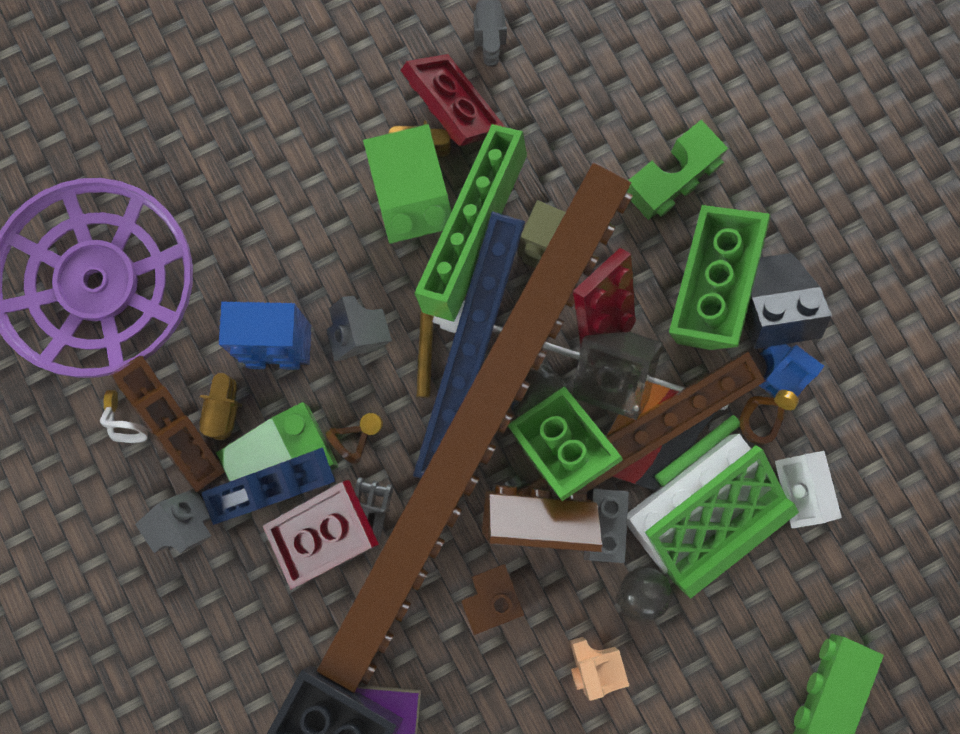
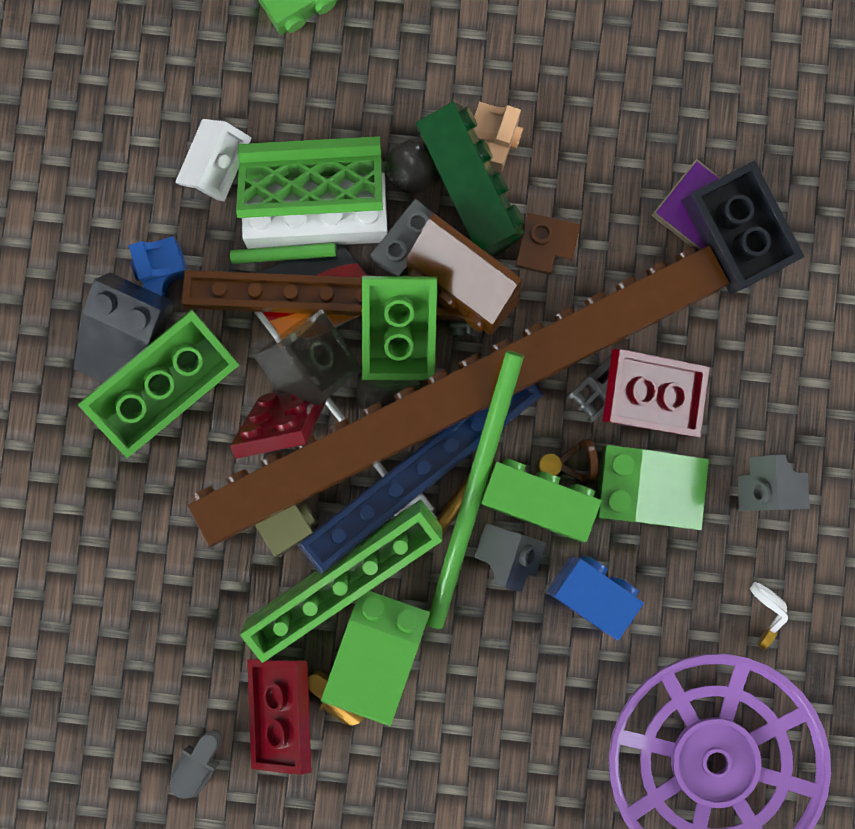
camera: 140 degrees left, 5 degrees up
reddish brown slope [110,355,225,492] -> none
pearl gold arm [200,373,242,440] -> none
dark blue slope [201,447,335,525] -> none
bright green arch [628,120,728,220] -> none
reddish brown piece [739,390,799,445] -> none
none -> dark green slope [416,101,525,256]
none -> bright green piece [426,351,524,629]
none -> bright green brick [480,458,602,543]

